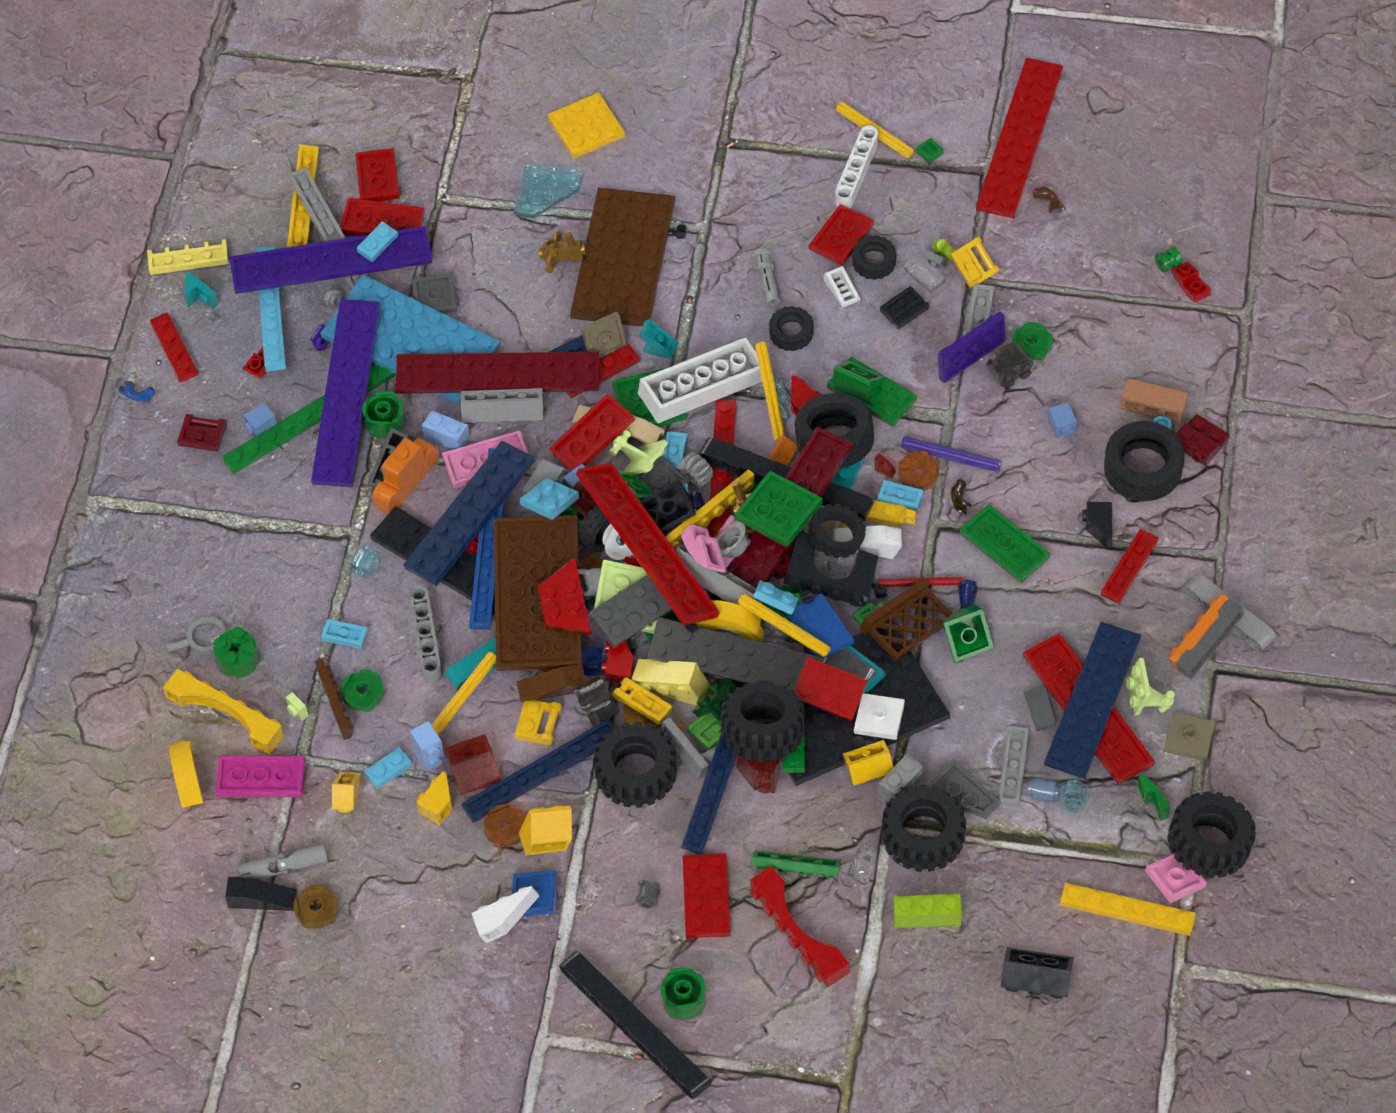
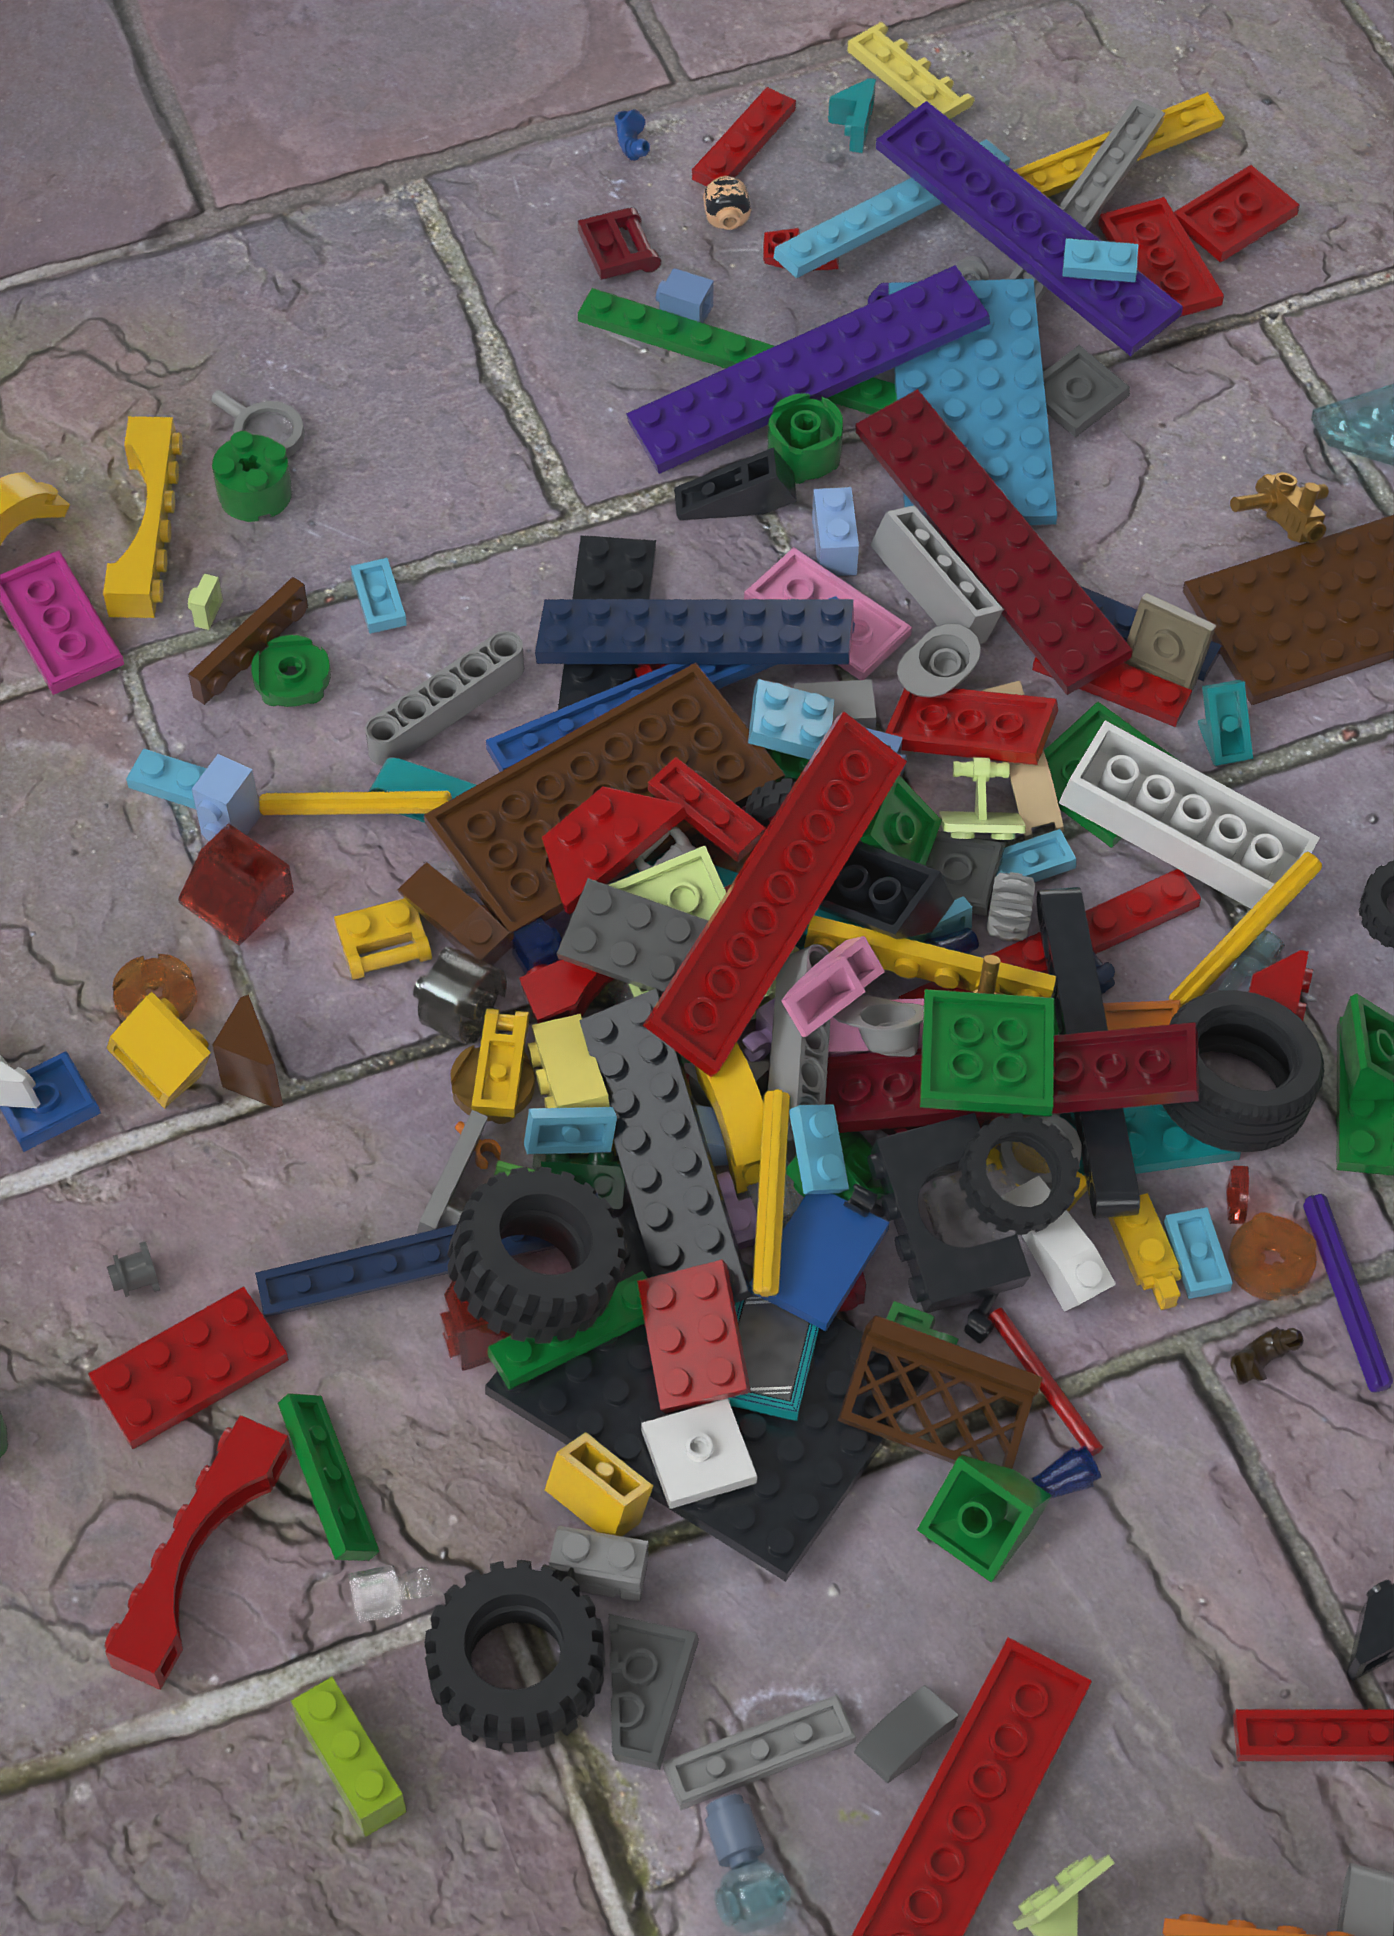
camera: 55 degrees right, 0 degrees up
yellow slope [332,772,361,813] -> none
clear light blue head [350,546,381,578] -> none
orange brick [372,437,439,514] -> none
yellow slope [417,771,452,826] -> none
dark blue plate [461,719,614,823] -> none
black tyre [593,722,677,808] -> none
green plate [960,504,1050,583] -> none
dark blue plate [1044,622,1141,779] -> none
none -> reddish brown slope [212,995,283,1108]
none -> medium azure plate [524,1107,617,1154]
none -> red plate [648,757,766,862]
none -> head [703,176,751,230]
none -> light grey piece [897,624,981,698]

